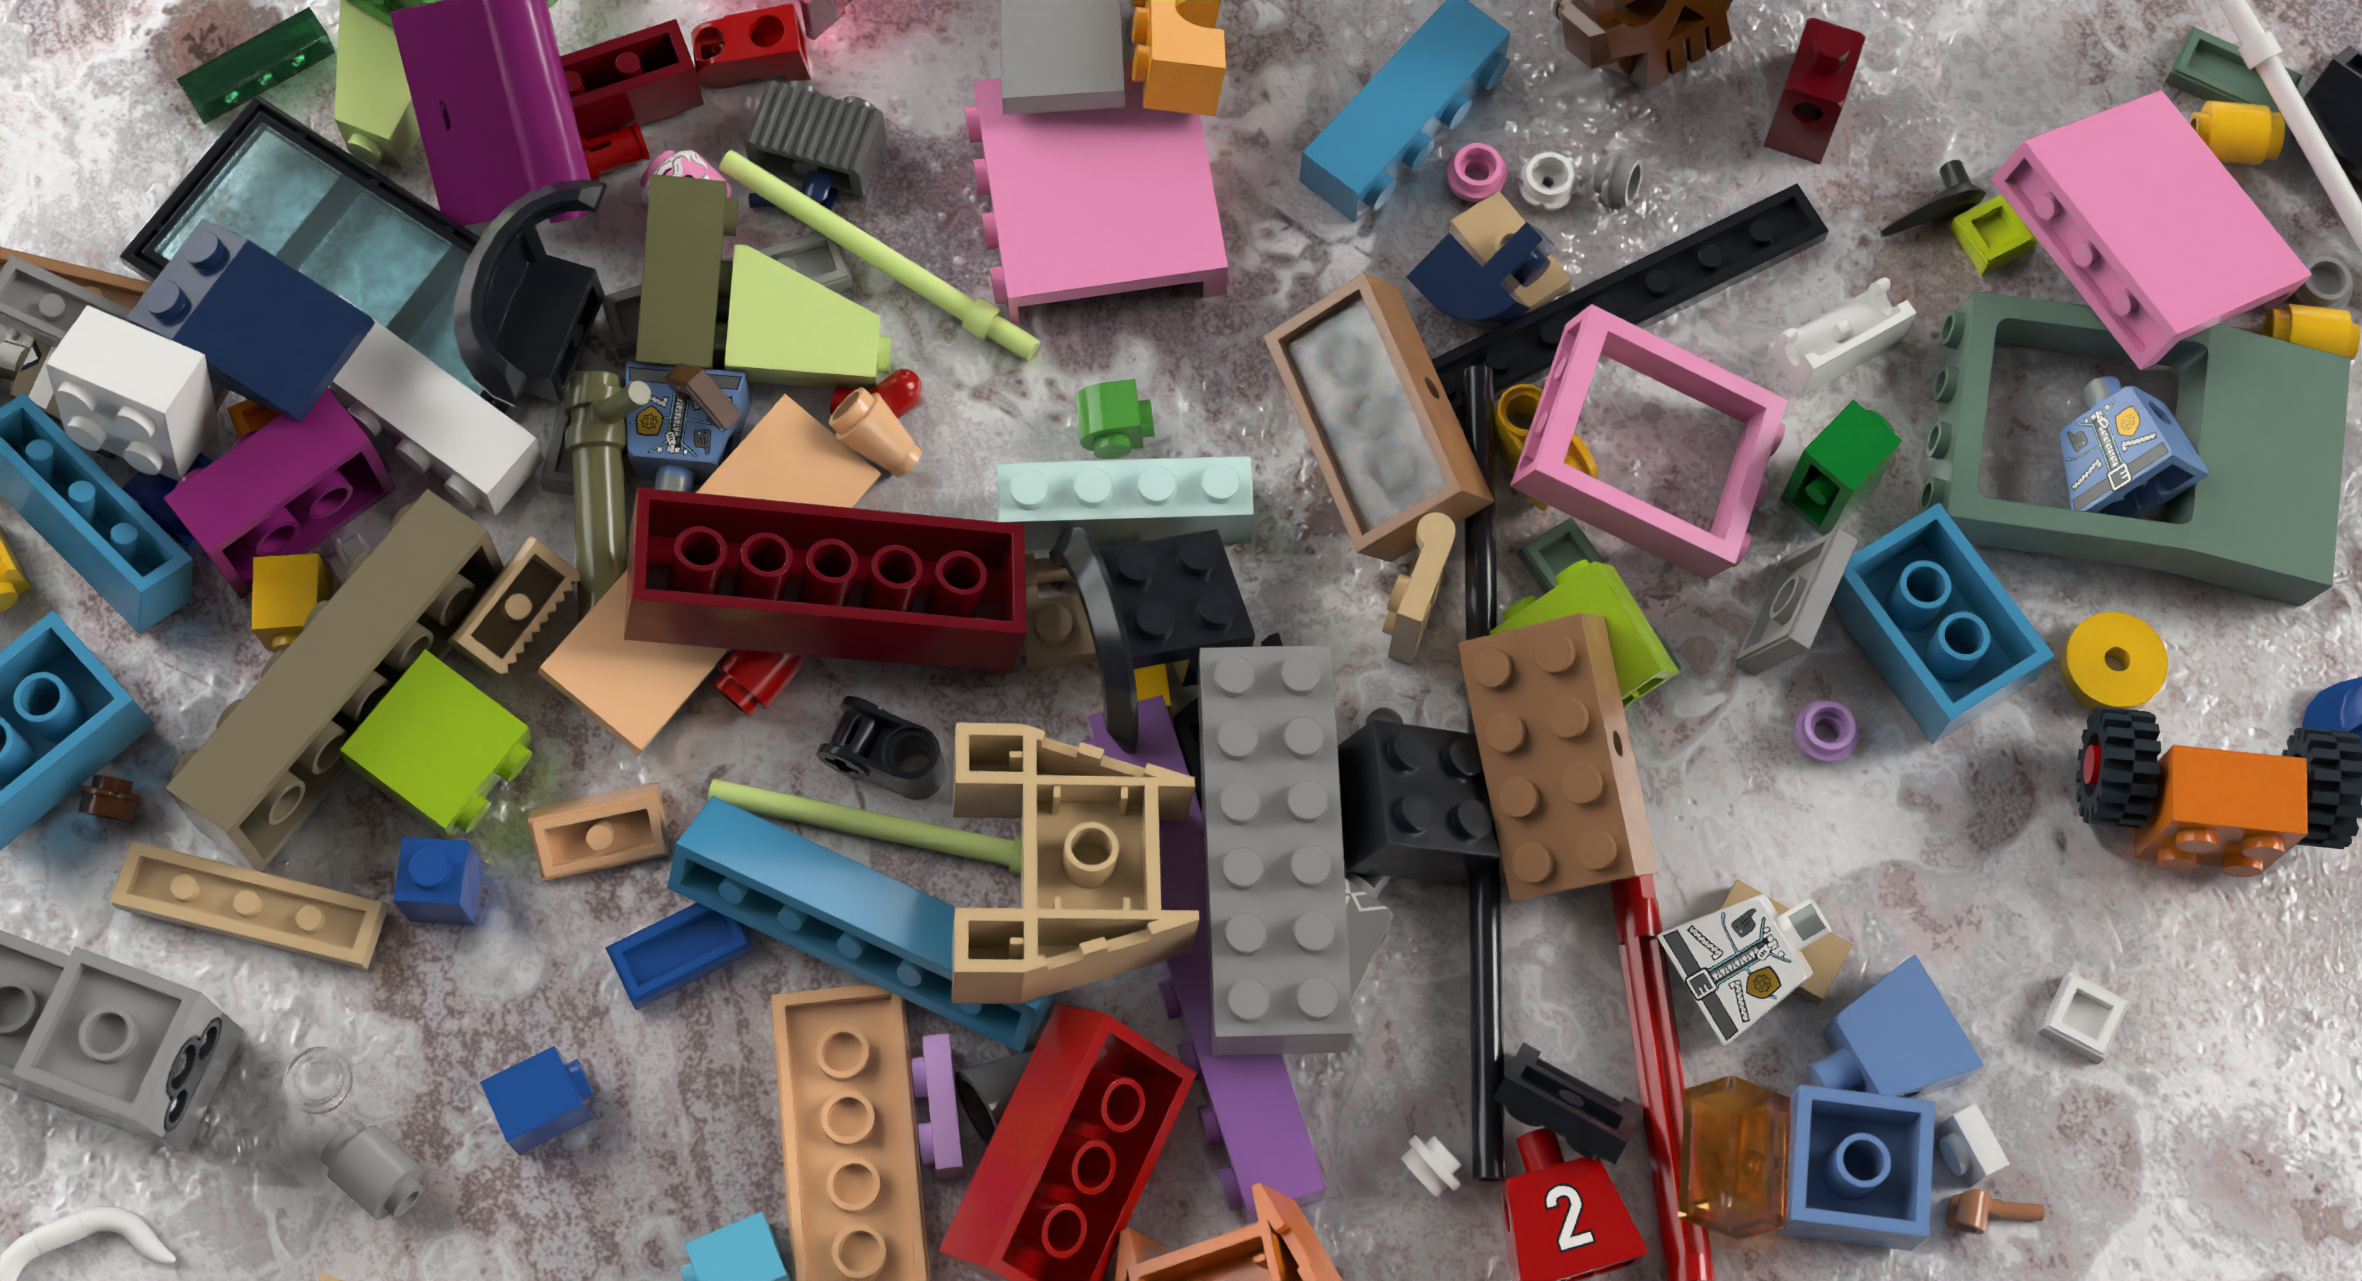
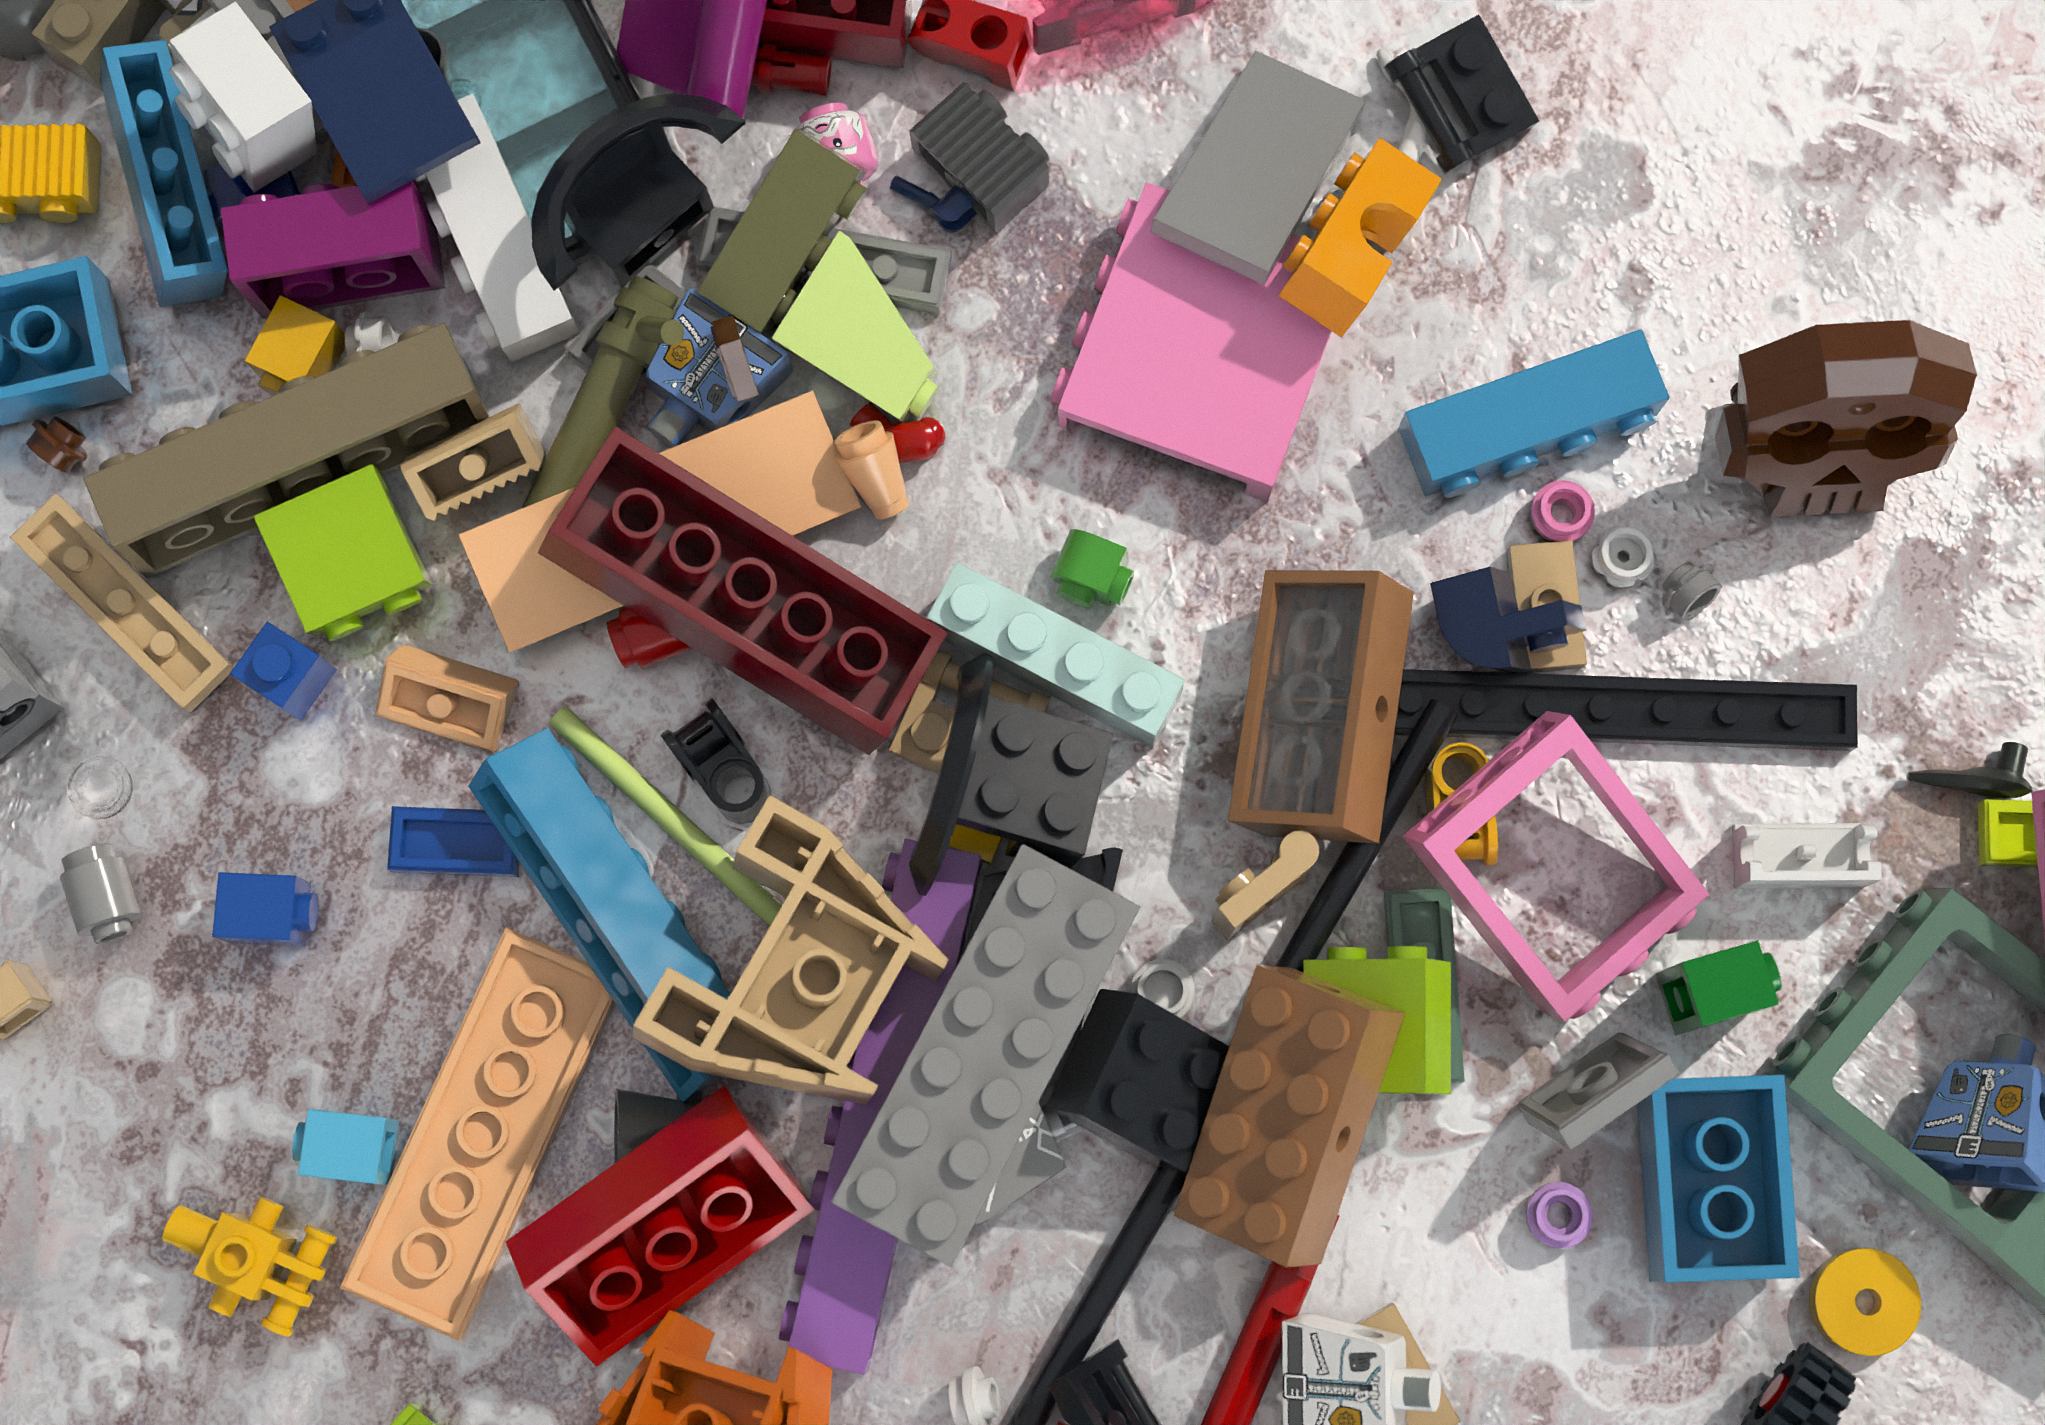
camera: 35 degrees right, 10 degrees up
yellowish green bar [719,150,1040,361] -> none
lavender plate [912,1033,966,1182] -> none
dark red torso [1763,18,1866,164] -> none

